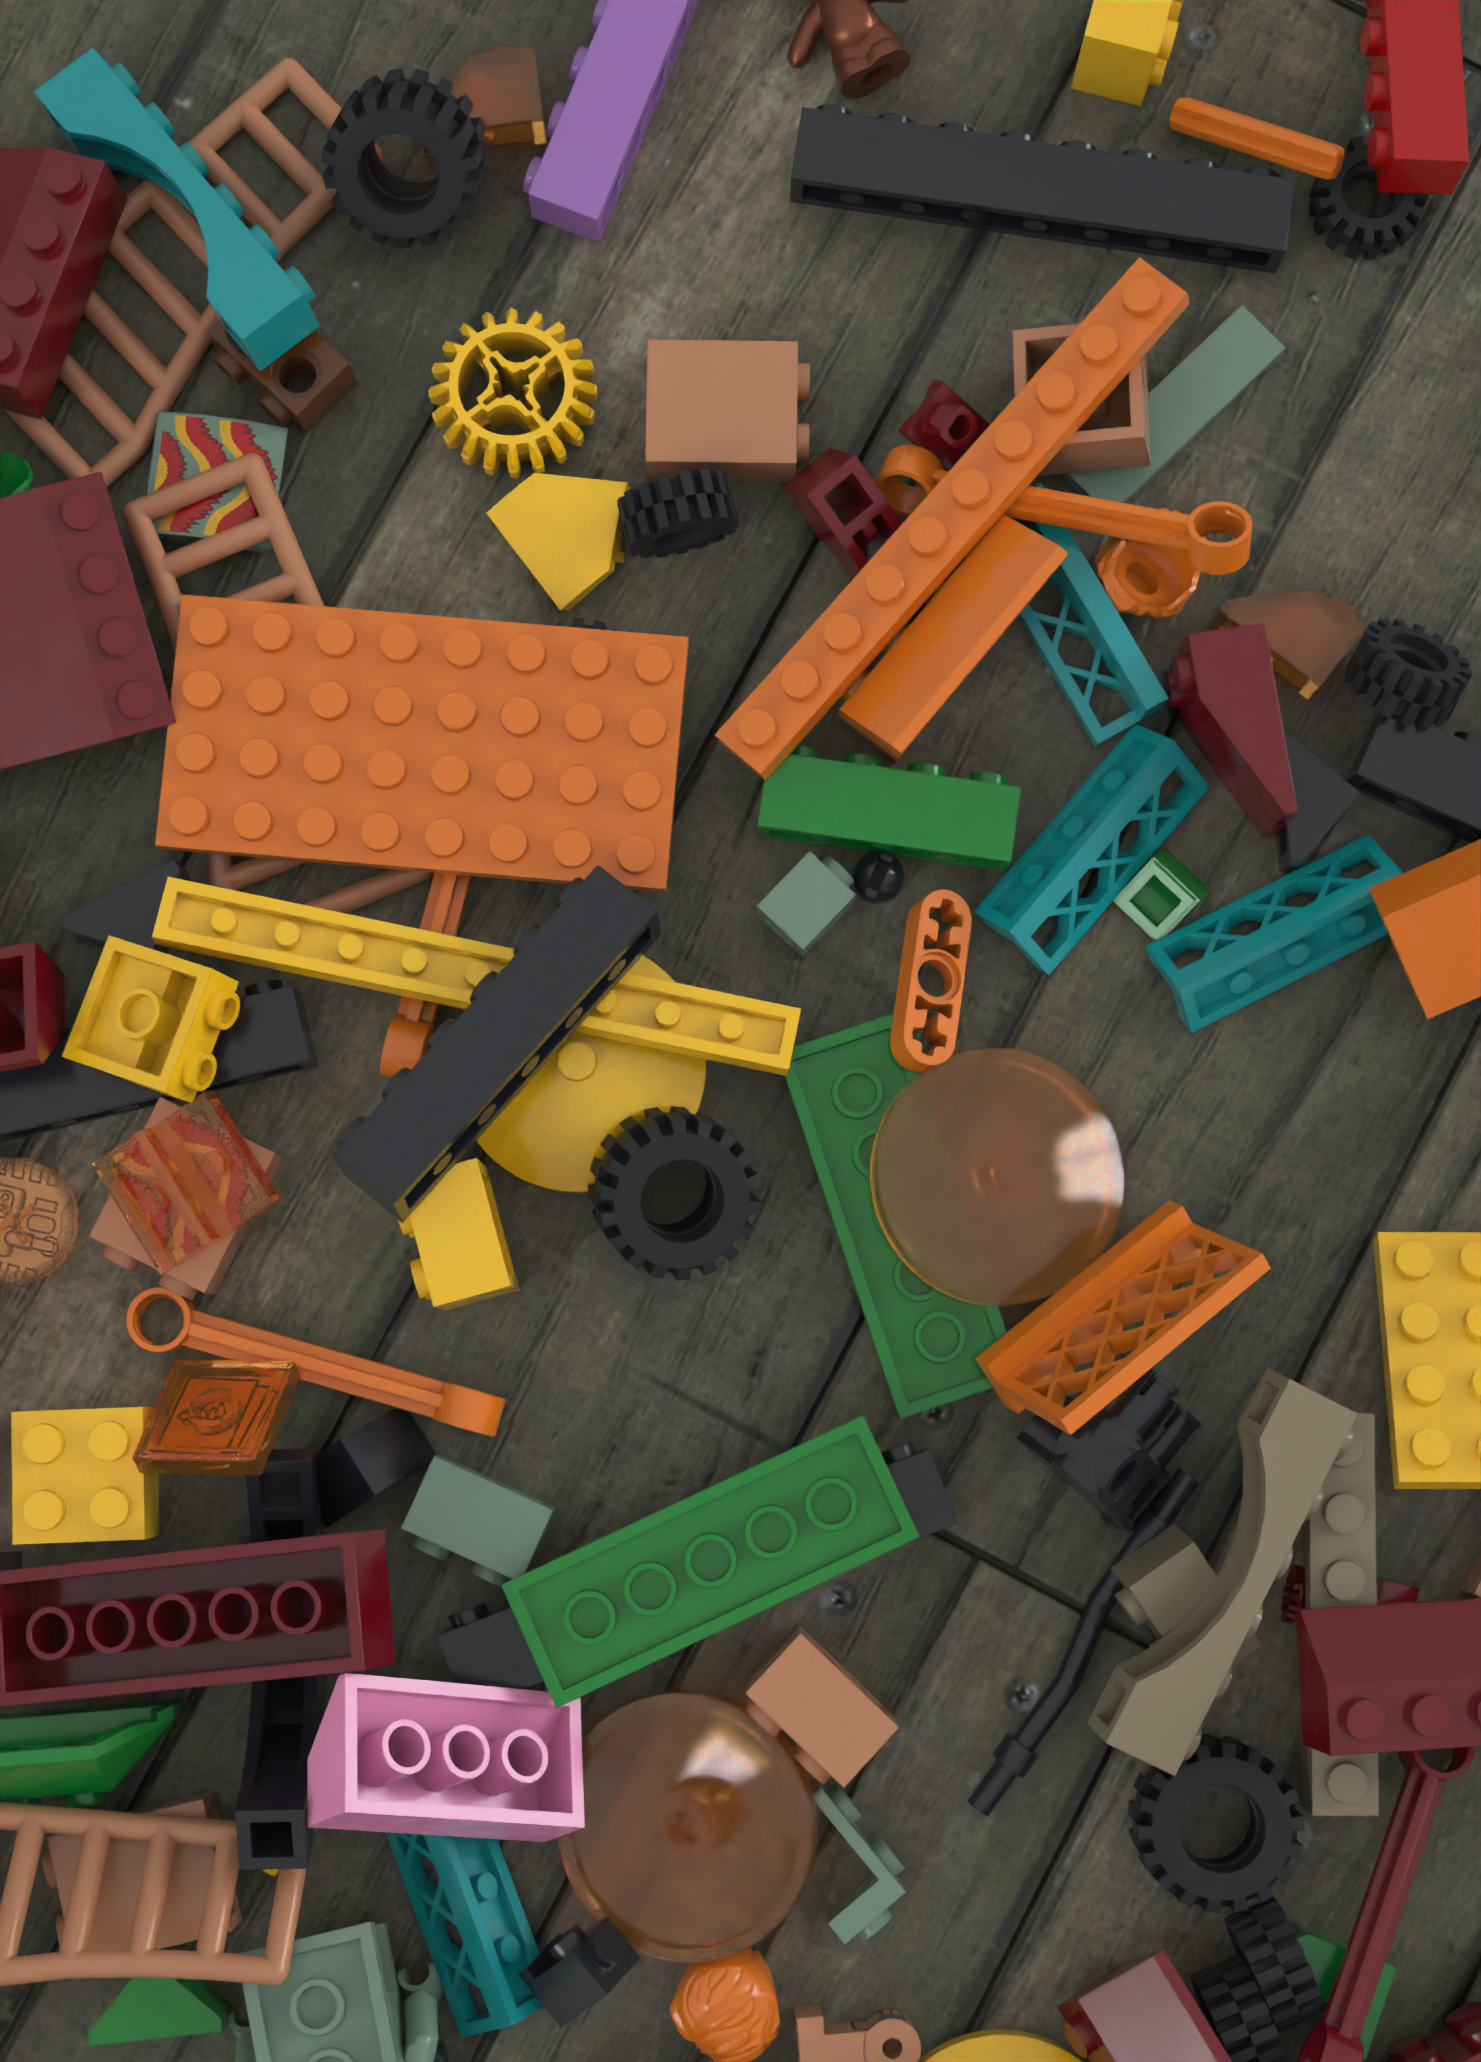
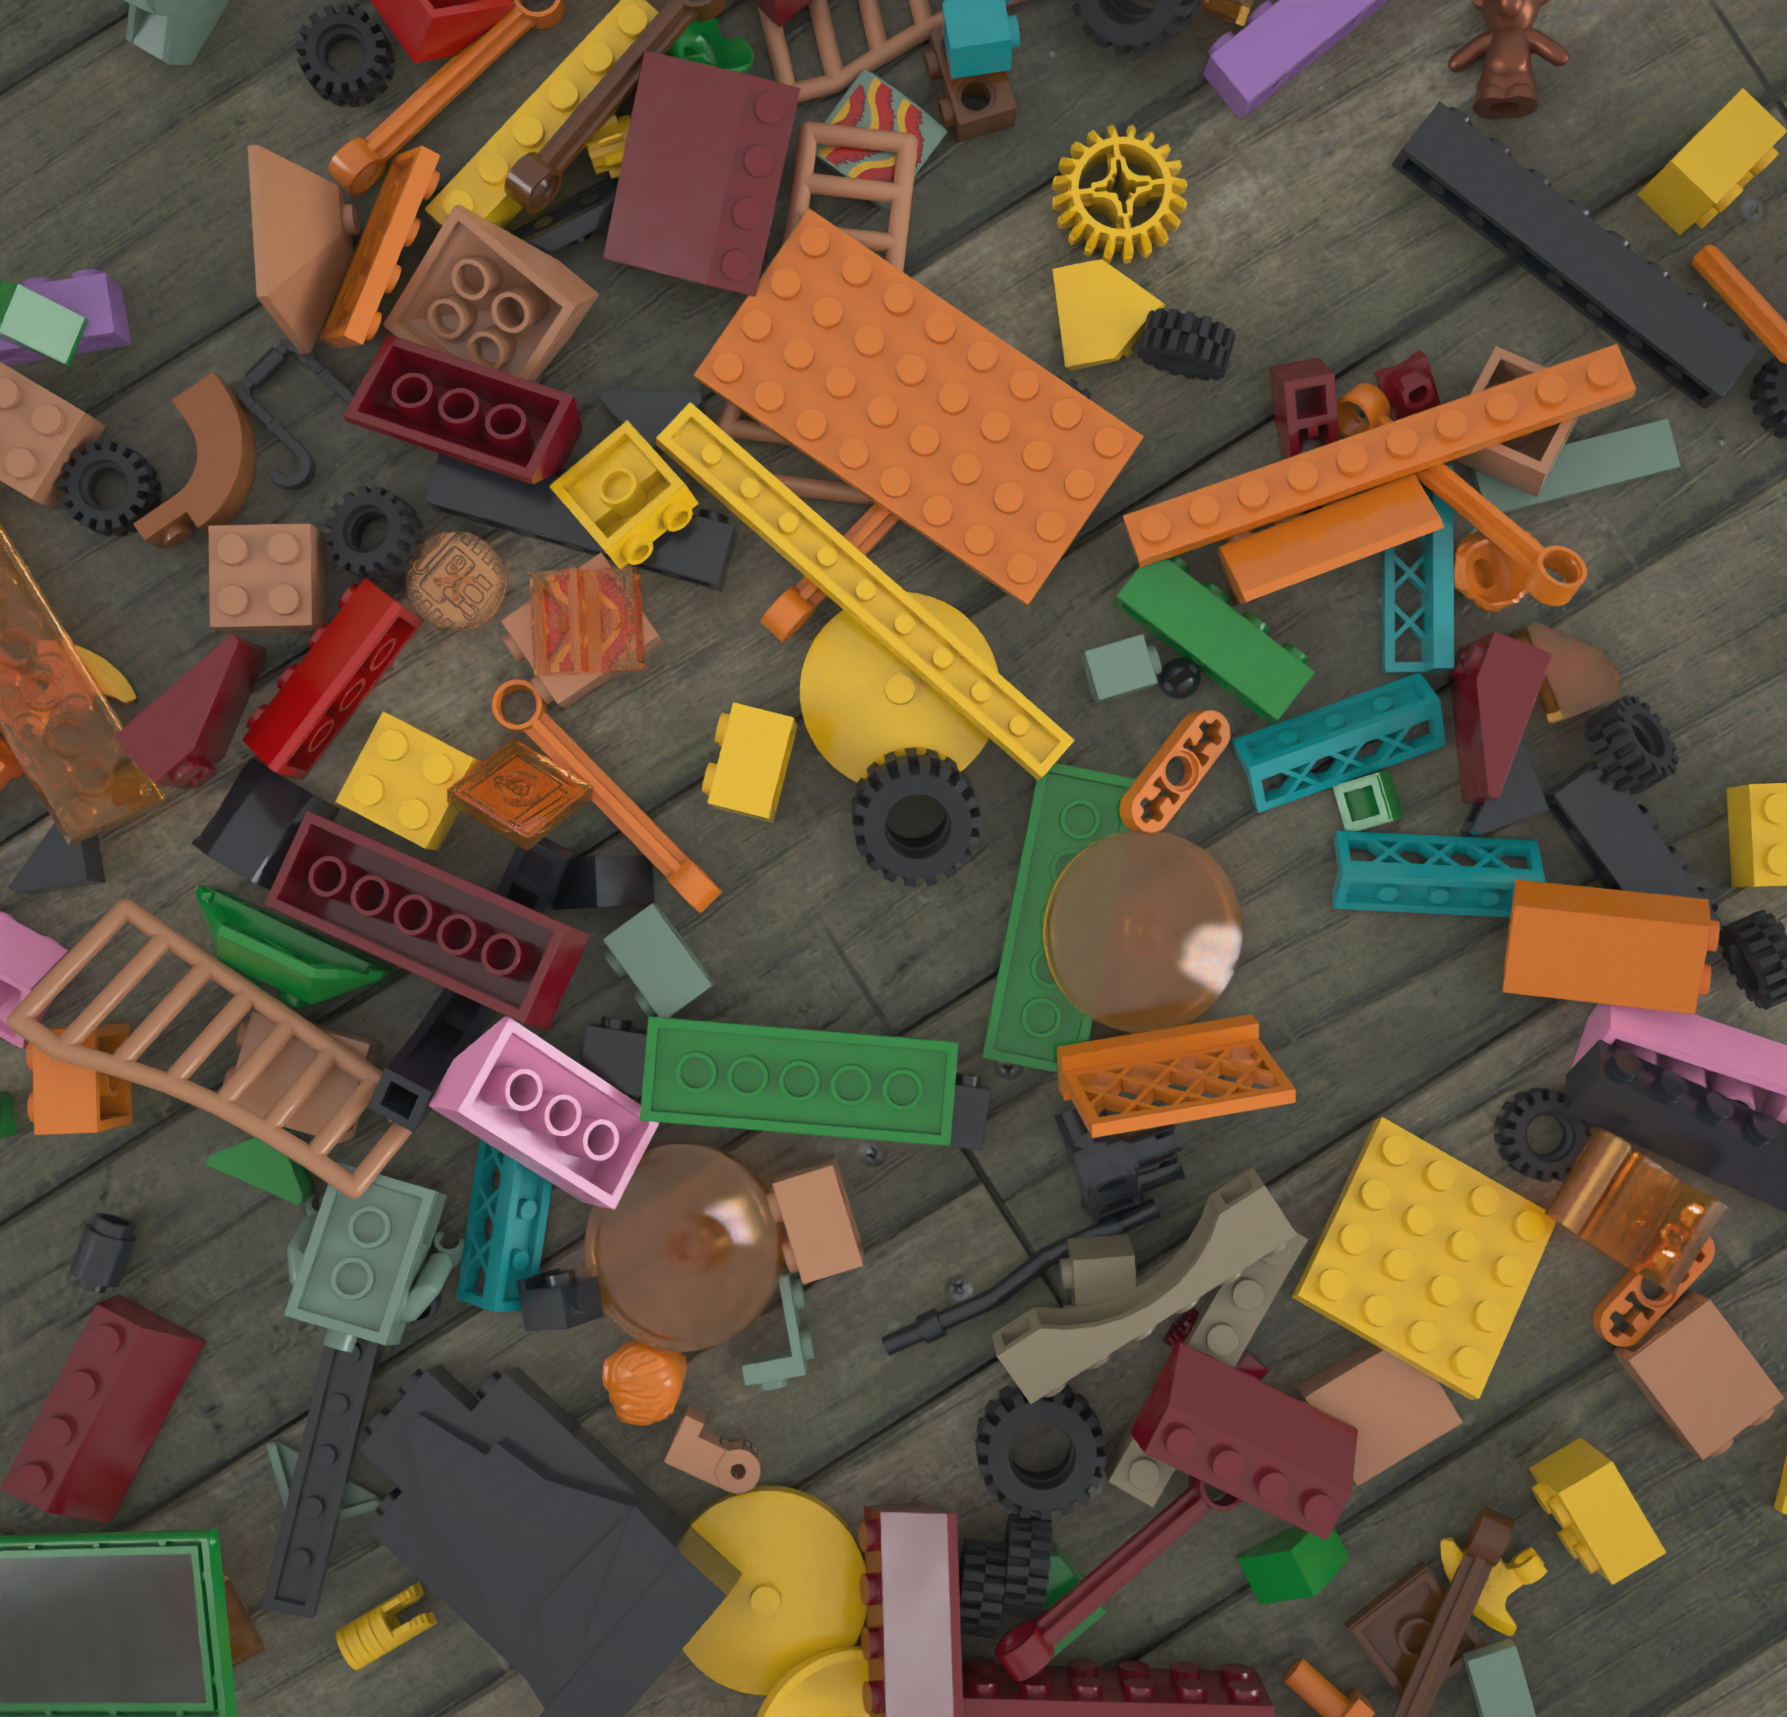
camera: 30 degrees right, 5 degrees up
black brick [334,865,661,1223] -> none
nougat brick [645,339,810,482] -> none

